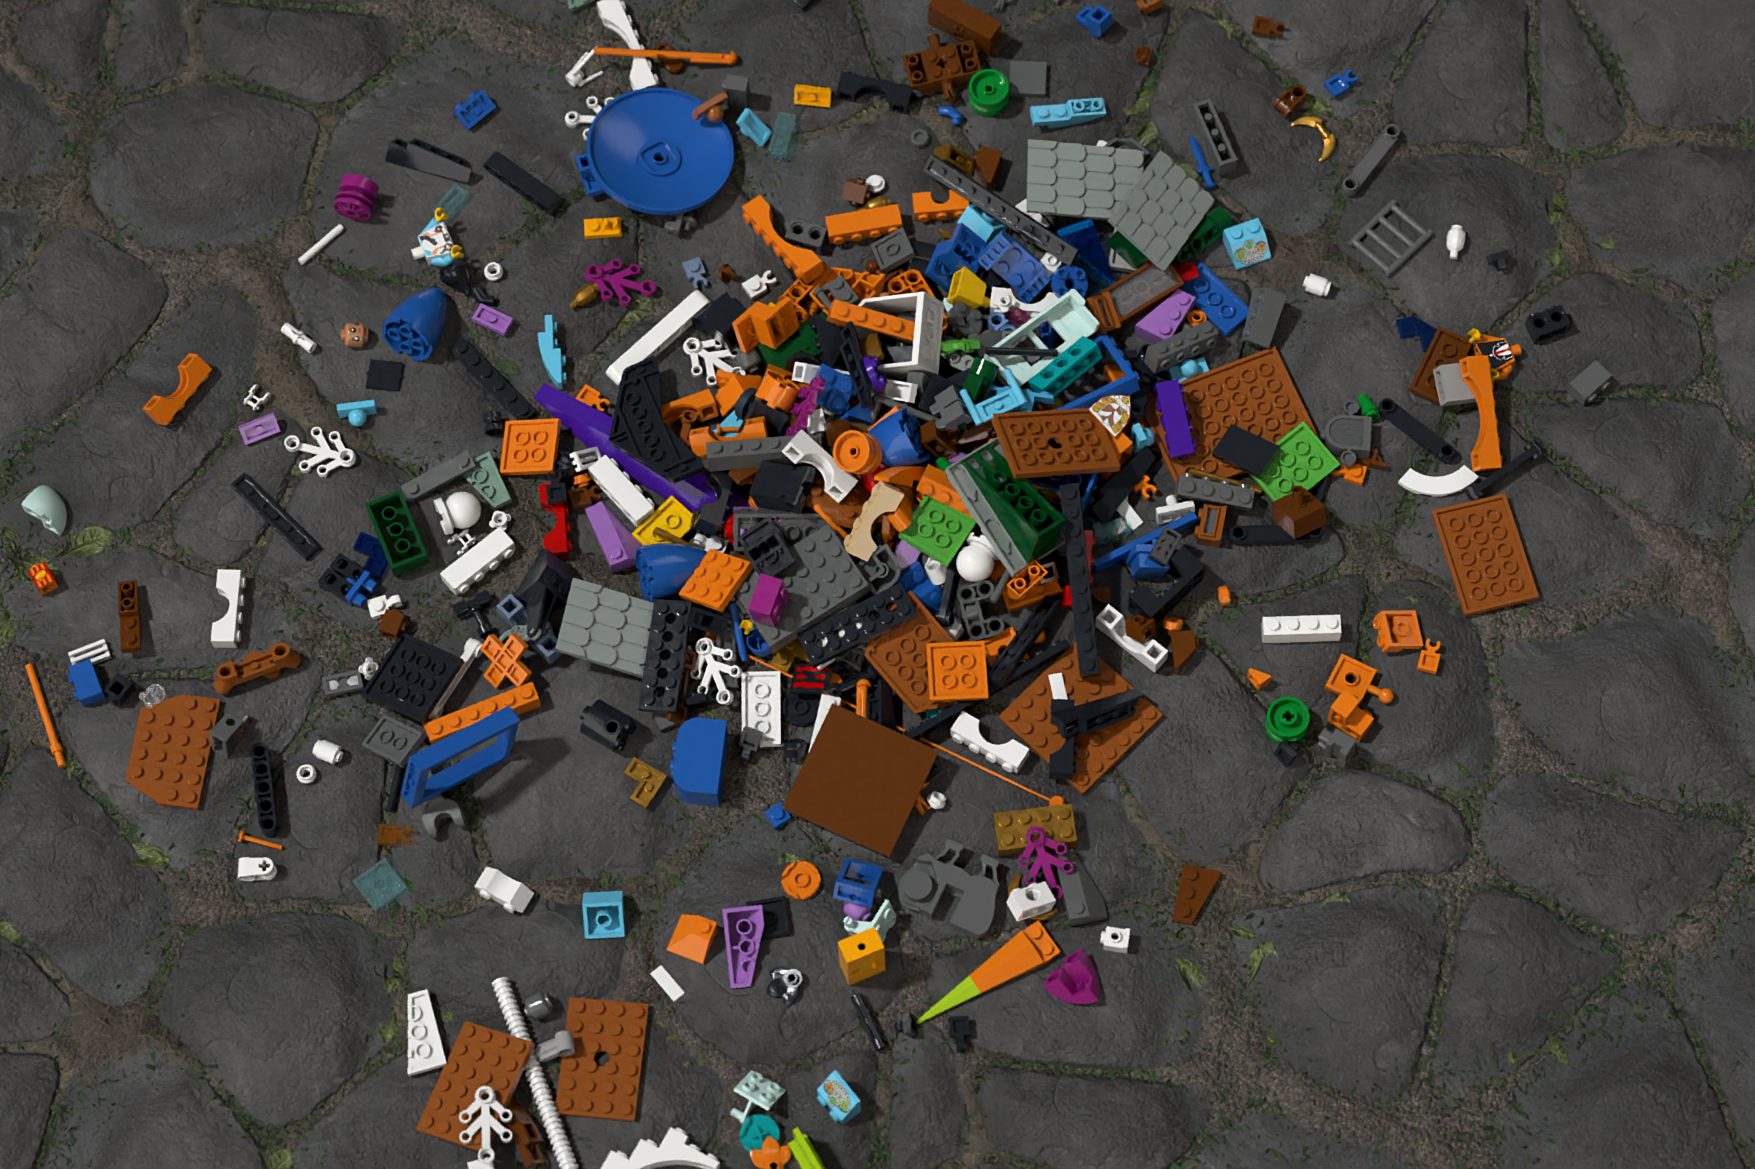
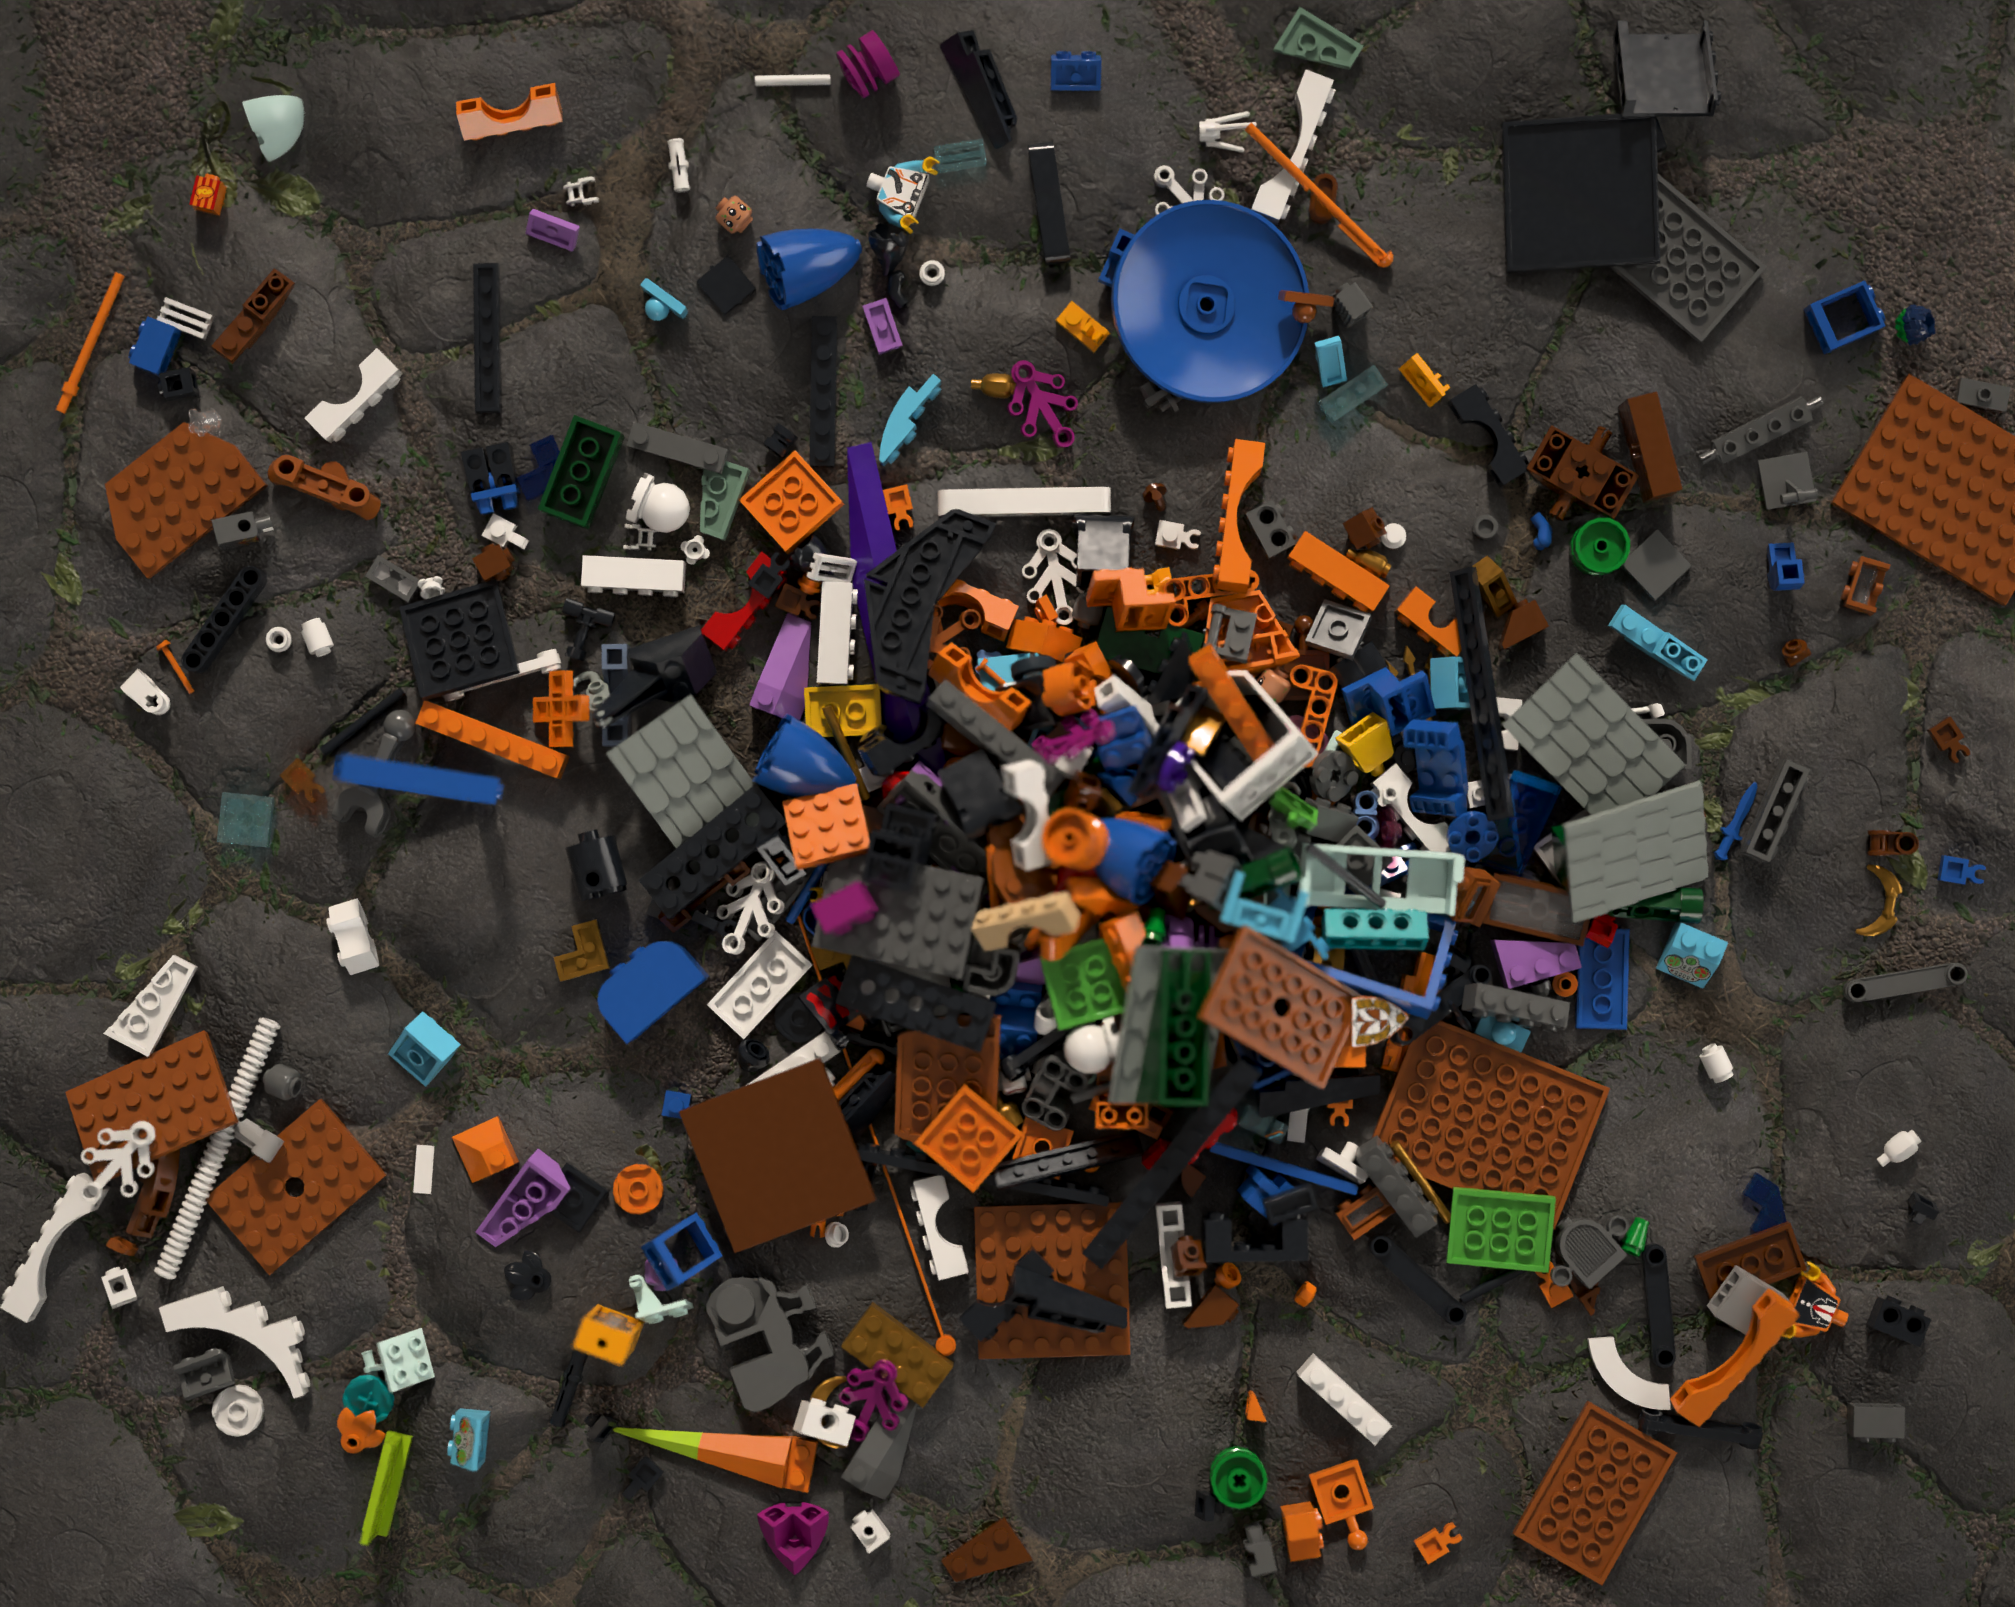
camera: 40 degrees right, 20 degrees up
white plant [284,427,356,478] -> none
dark grey plate [361,714,426,768] -> none
sand blue plate [682,257,708,291] -> none
black plate [739,726,764,762] -> none
white sticker [1048,673,1067,699] -> none
medium azure tile [1129,423,1155,456] -> none
dark purple wedge [1152,379,1196,460] -> none
black tile [1212,424,1281,479] -> none
dark grey wedge [1242,287,1287,348] -> none
reddish brown brick [1272,486,1326,539] -> none
dark grey bar [1347,199,1433,277] -> none
orange plate [1373,610,1423,652] -> none

